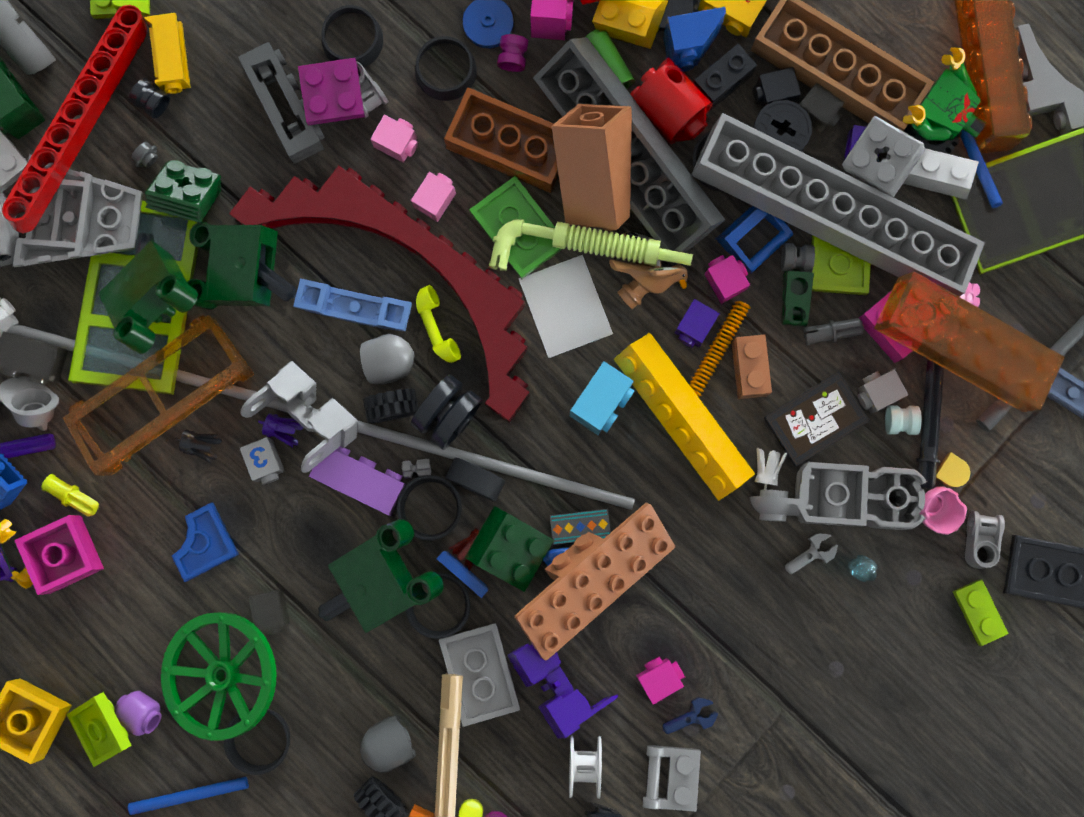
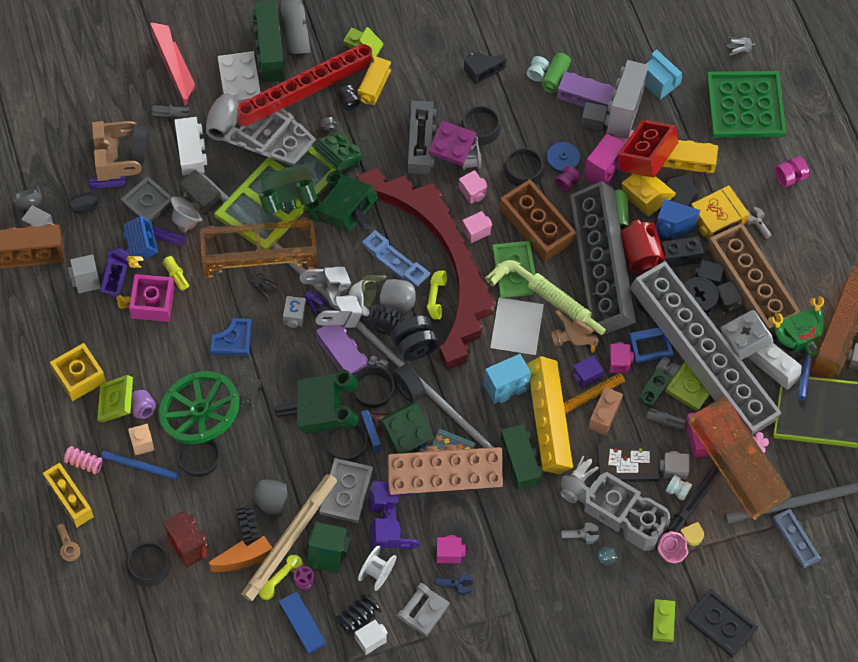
camera: 25 degrees right, 20 degrees down
nougat slope [551,104,632,231] -> none
light grey piece [965,510,1005,569] -> none
none -> light nougat brick [128,424,154,455]
none -> dark green plate [307,522,351,573]
none -> olive hair [348,275,387,316]
none -> dark green brick [500,424,543,490]

